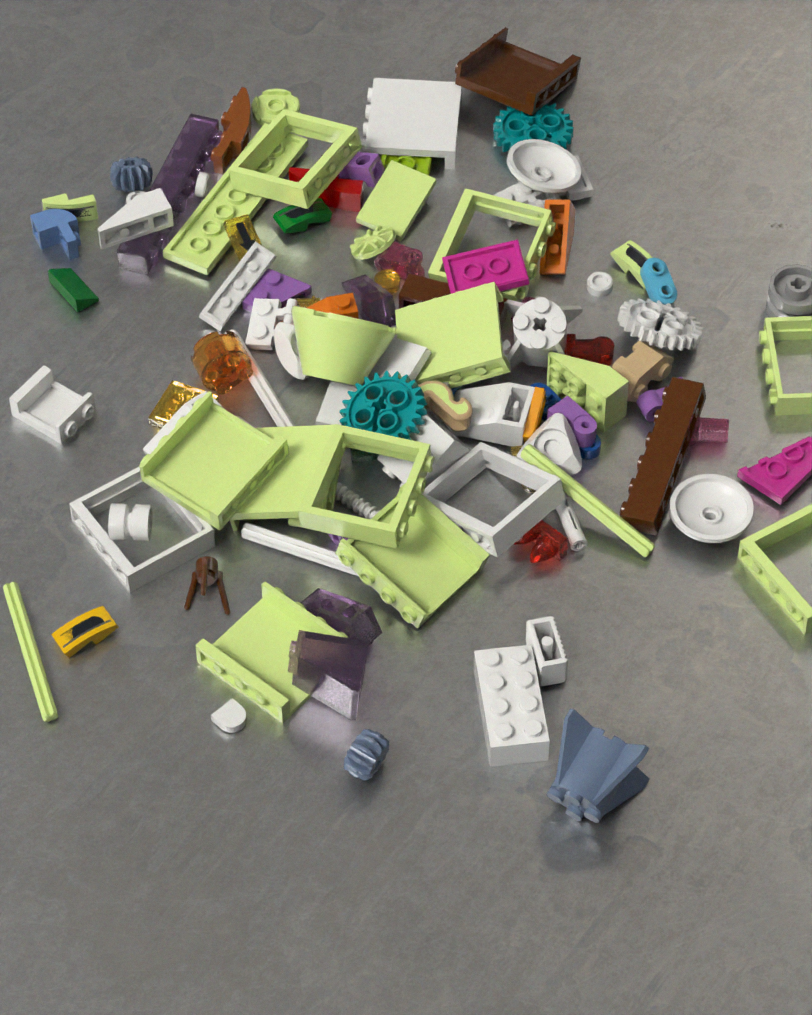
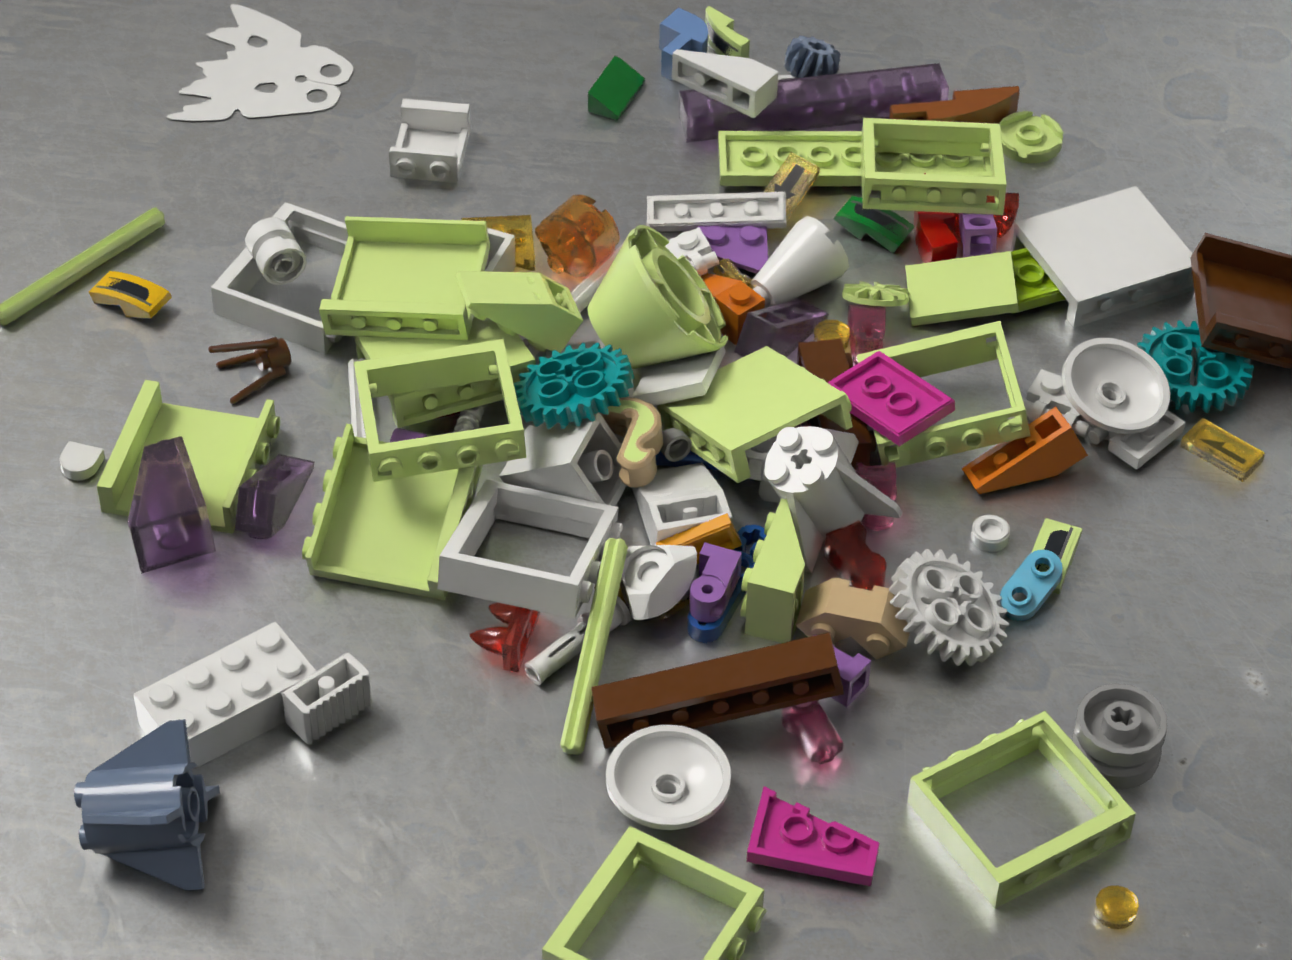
camera: 60 degrees right, 5 degrees down
white tile [195,172,210,198] -> none
sand blue gear [344,729,389,781] -> none
none -> yellowish green slope [455,271,583,353]
none -> white cone [751,216,849,309]
none -> clear yellow tile [1180,418,1265,482]

